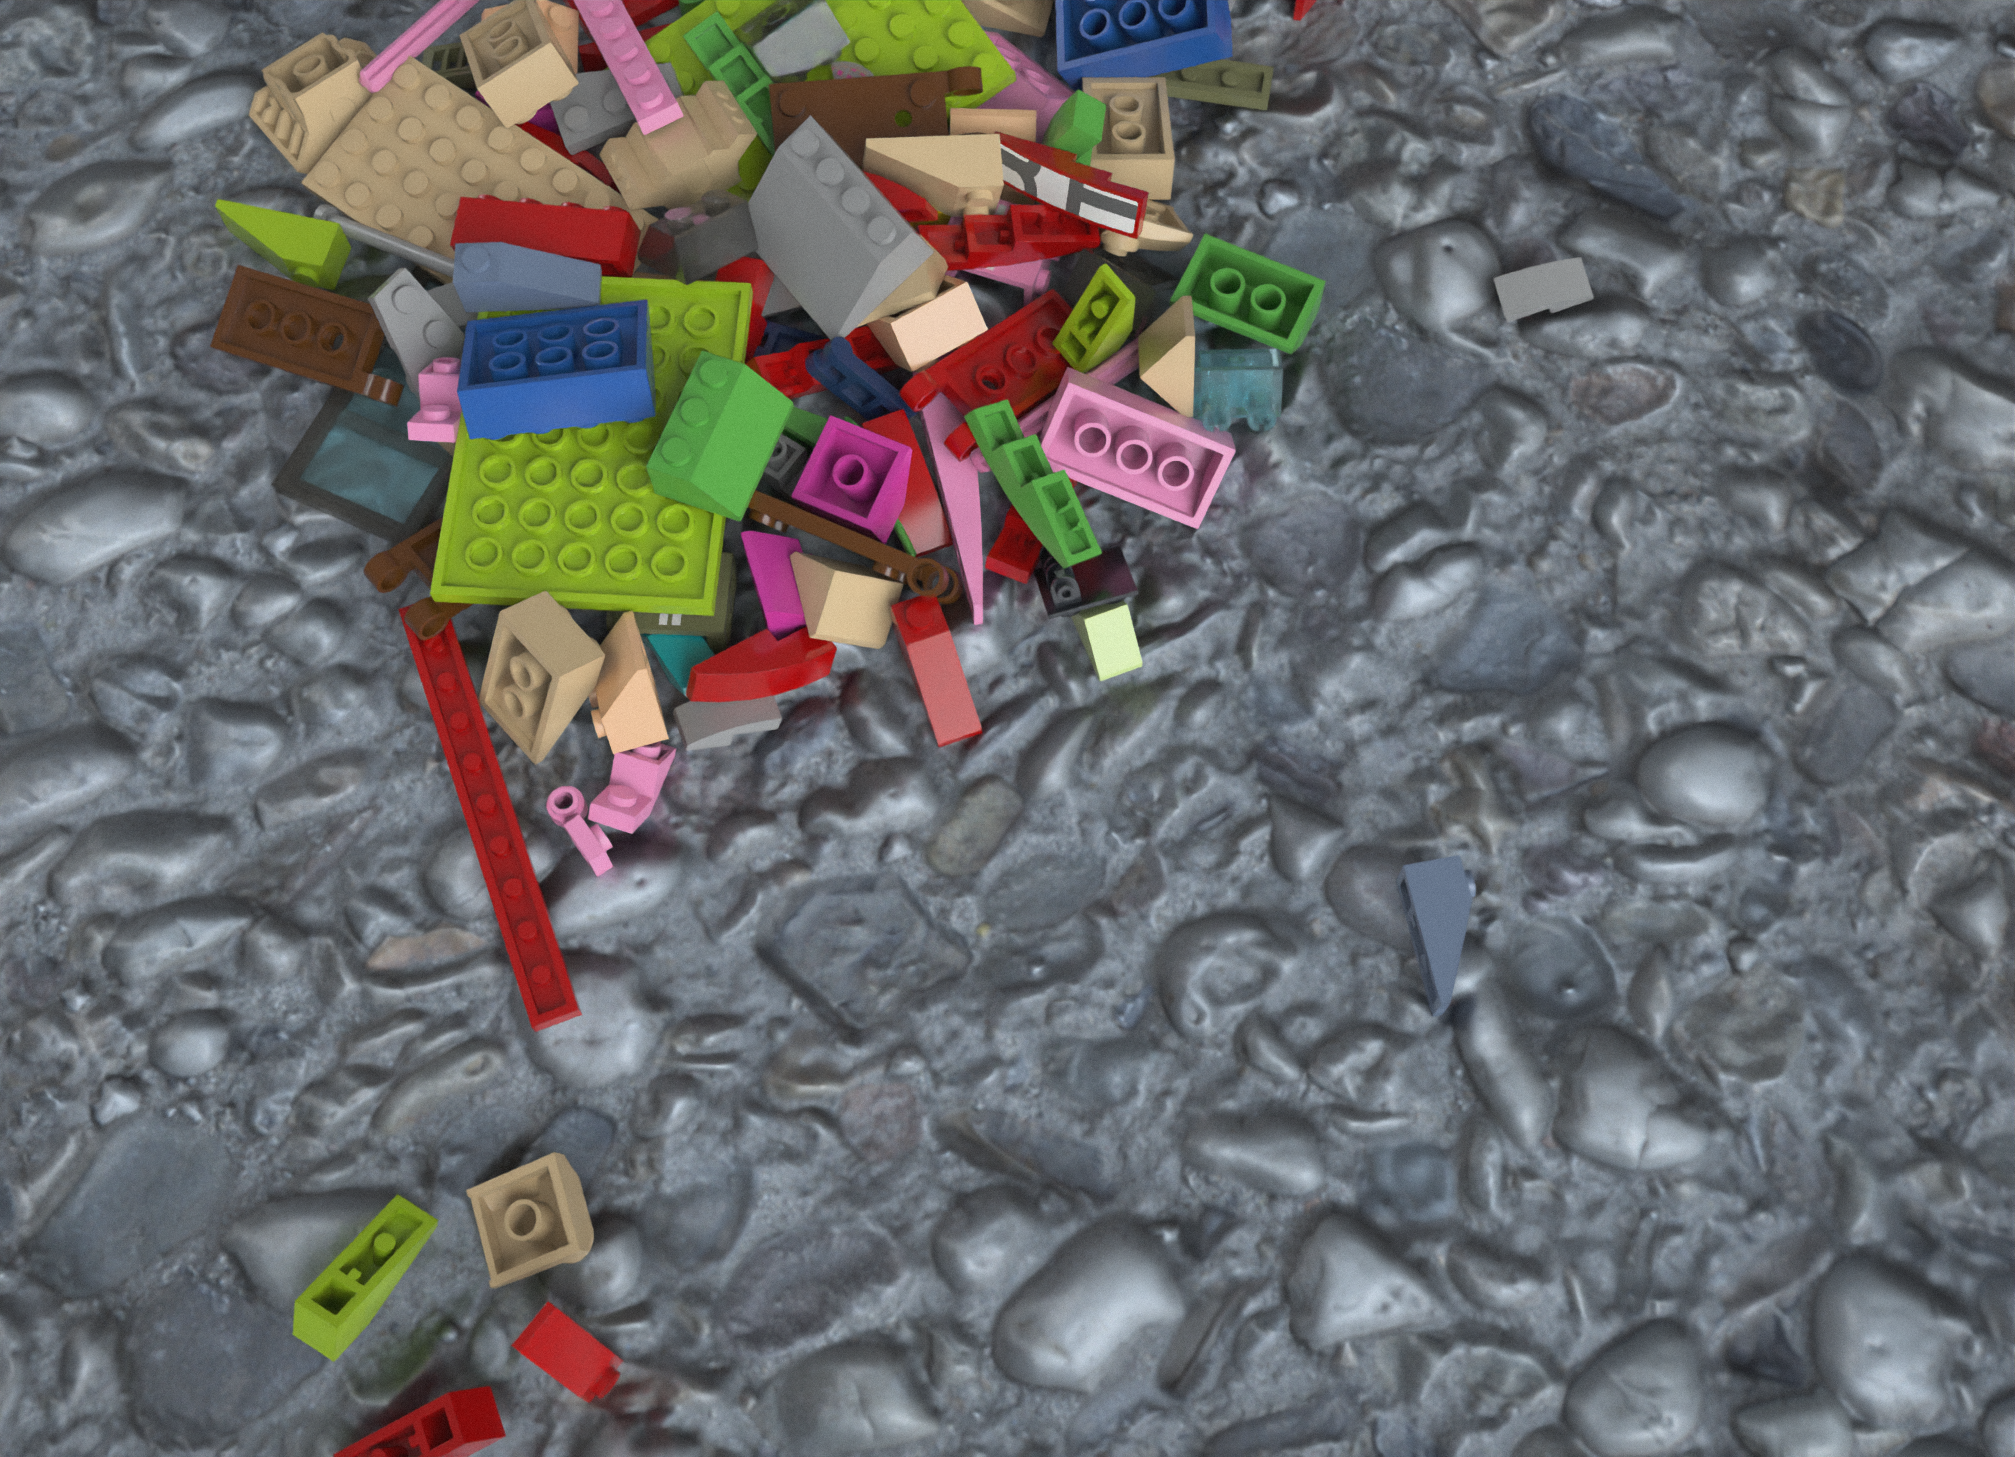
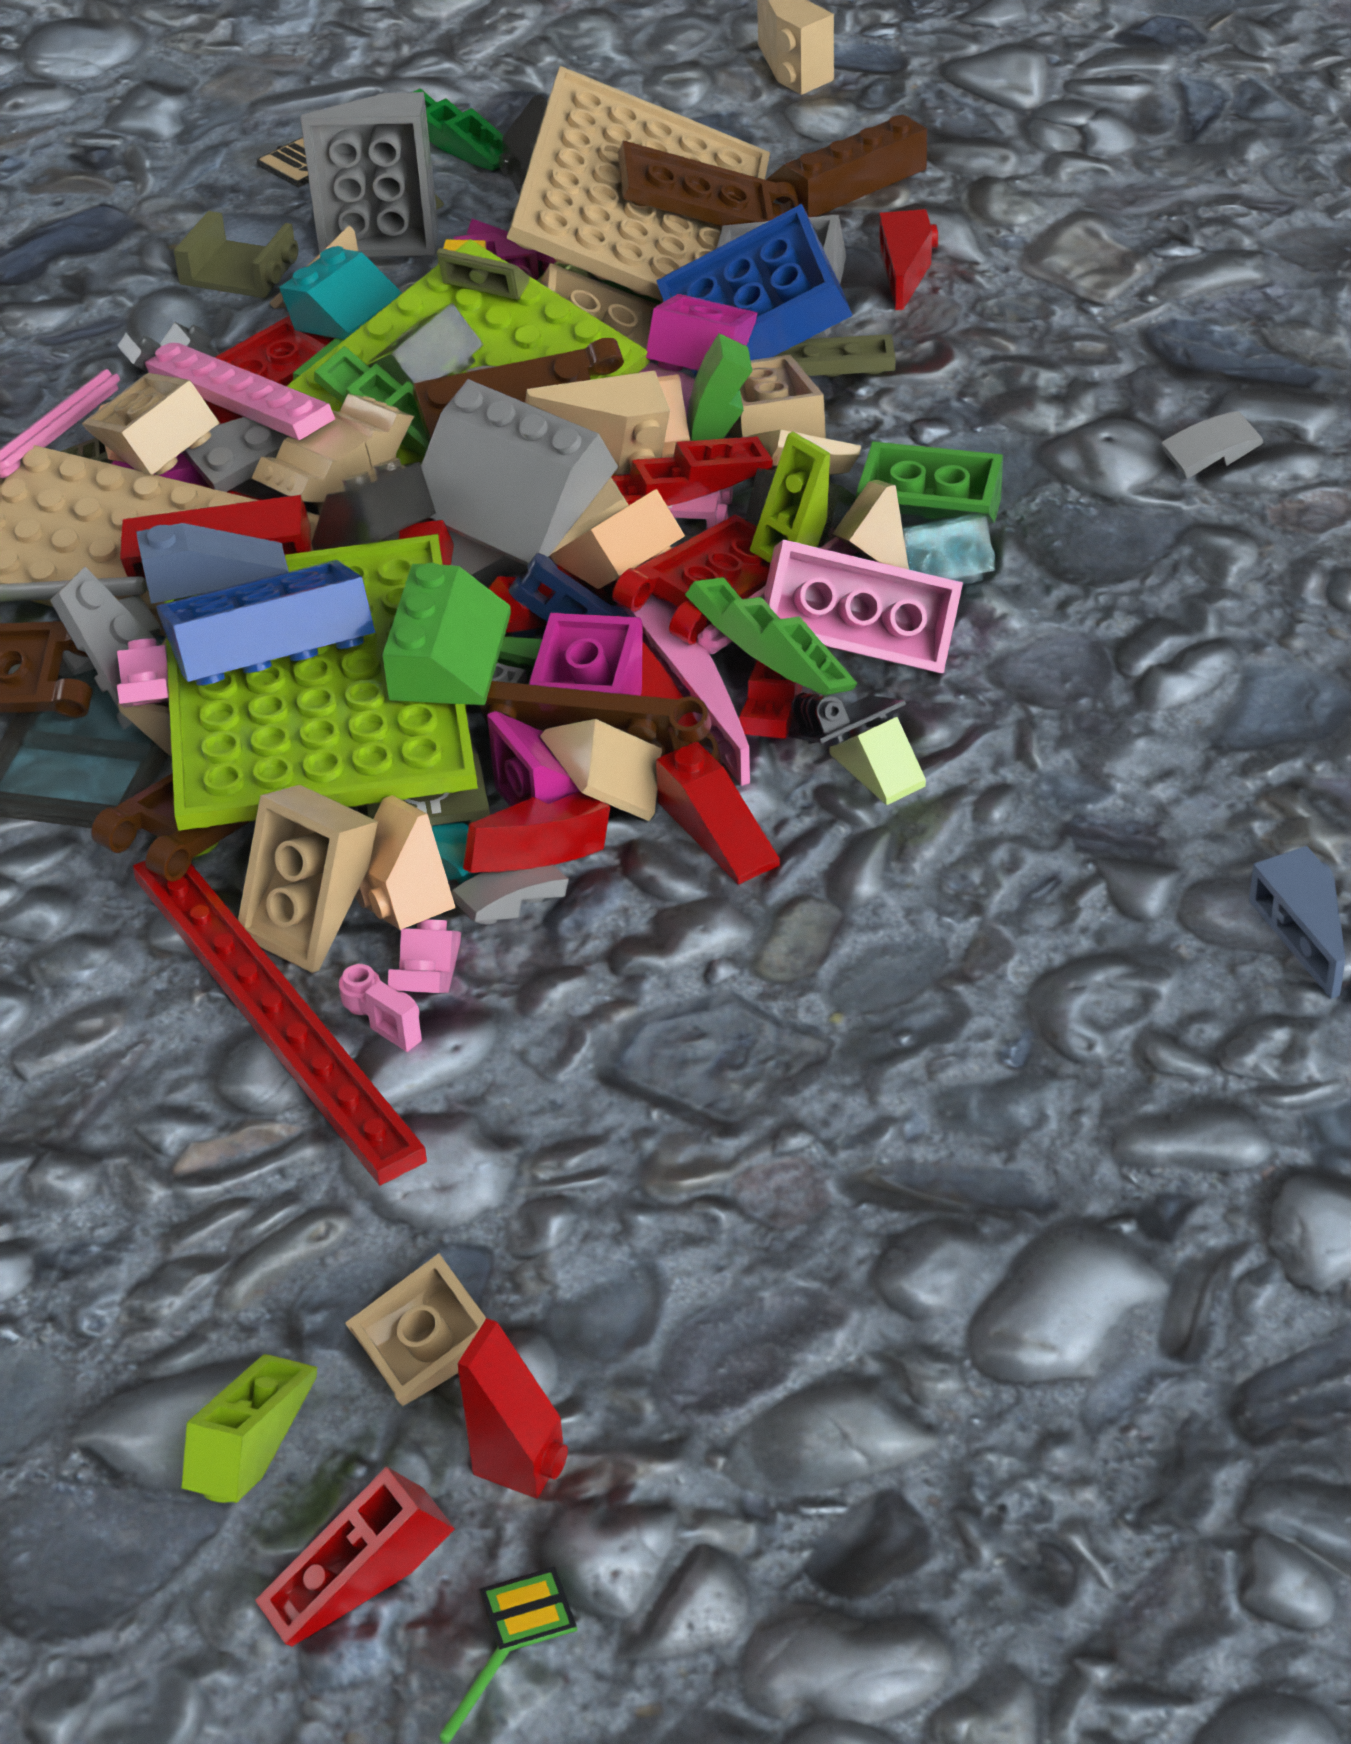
camera: 10 degrees left, 25 degrees down
slope [994,131,1149,239] -> none
none -> dark pink slope [646,294,758,371]

